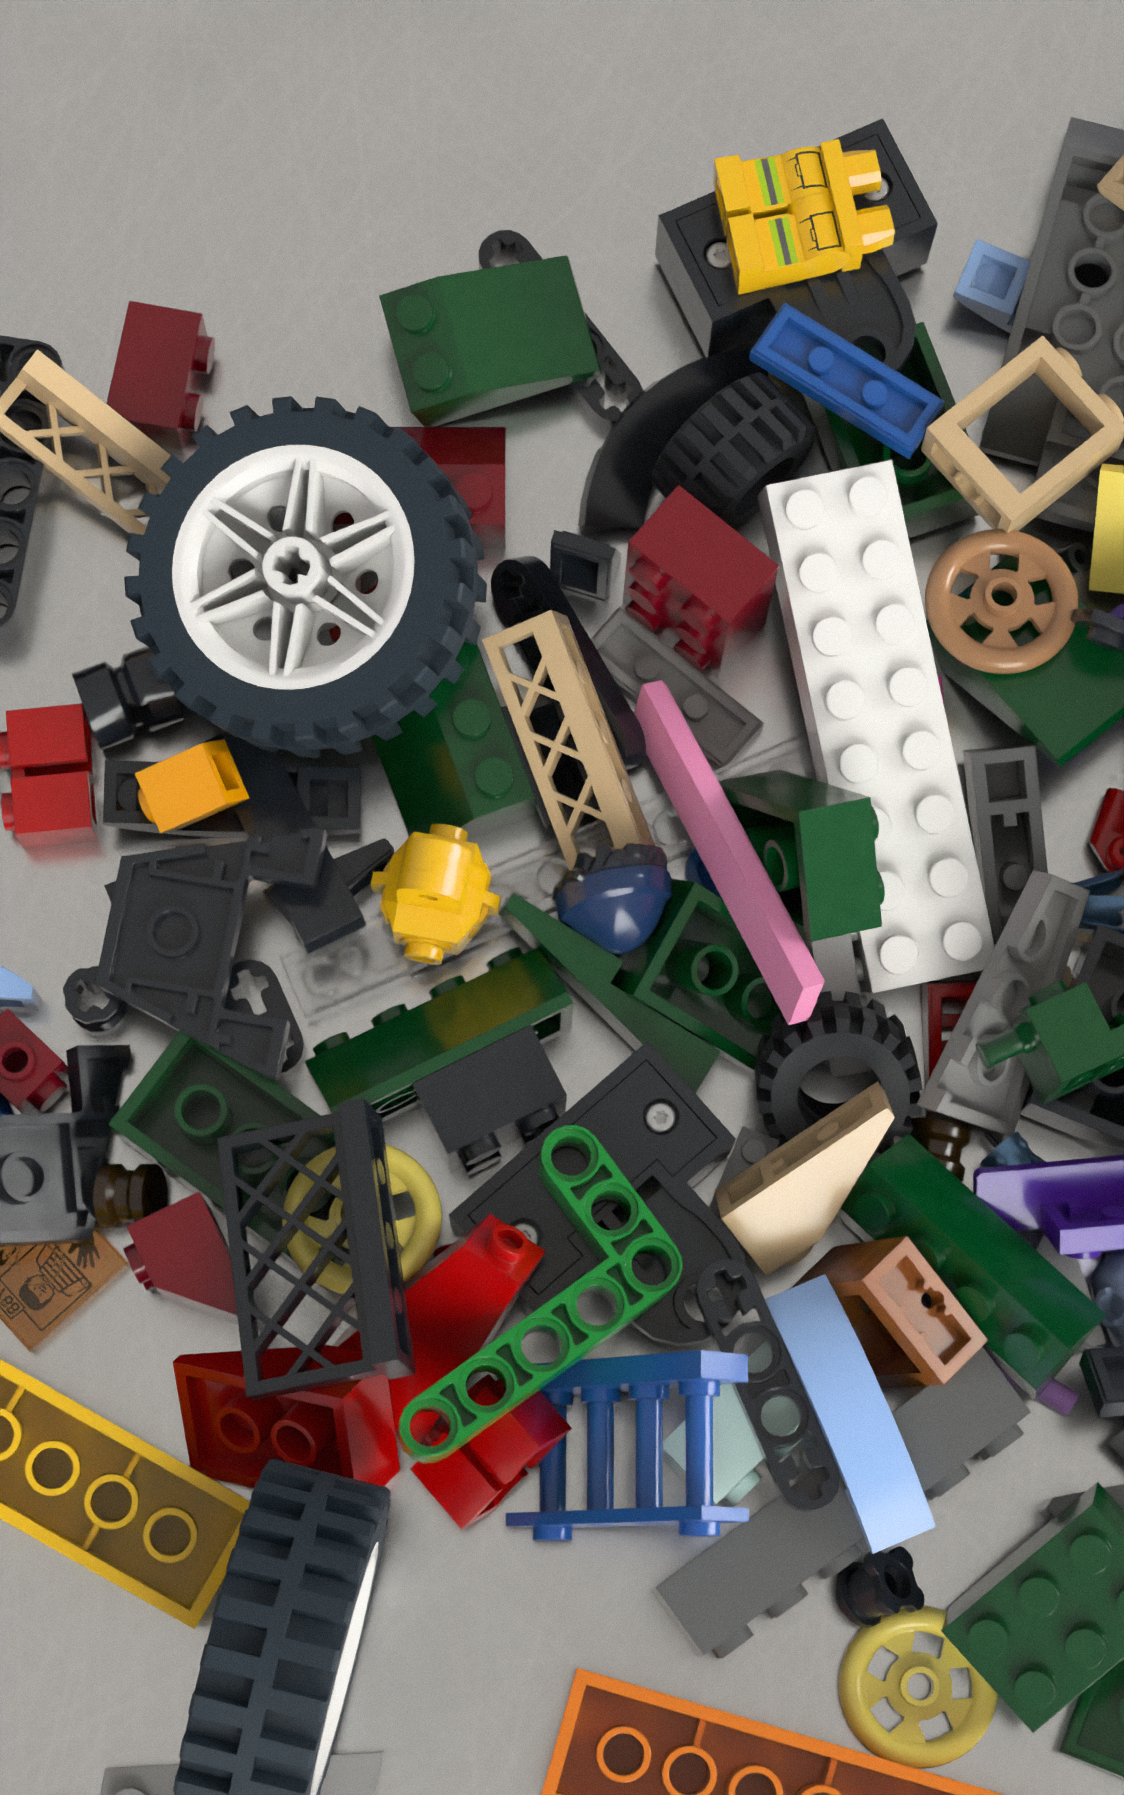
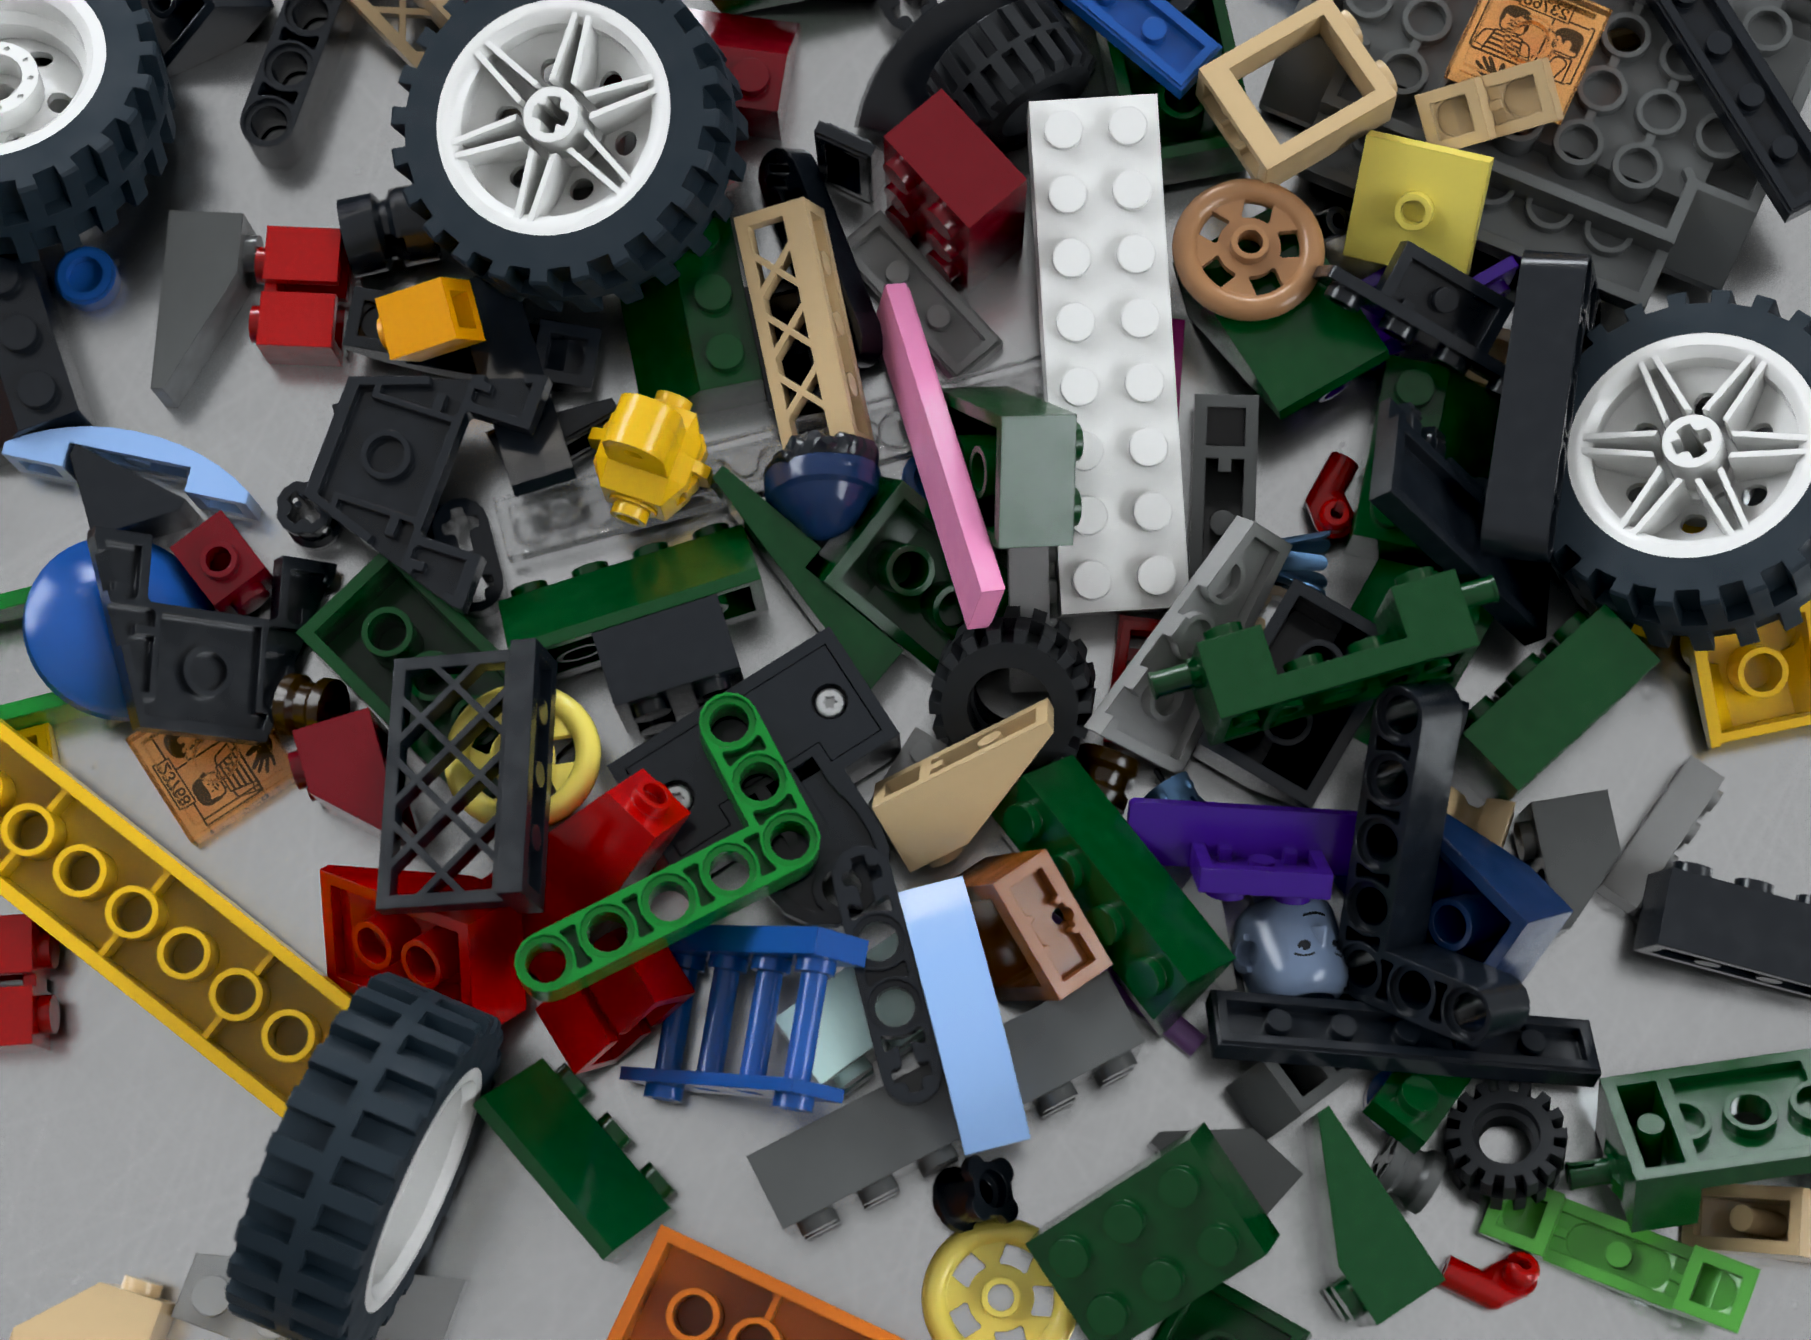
camera: 15 degrees right, 0 degrees up
none -> dark green slope [472,1058,676,1265]

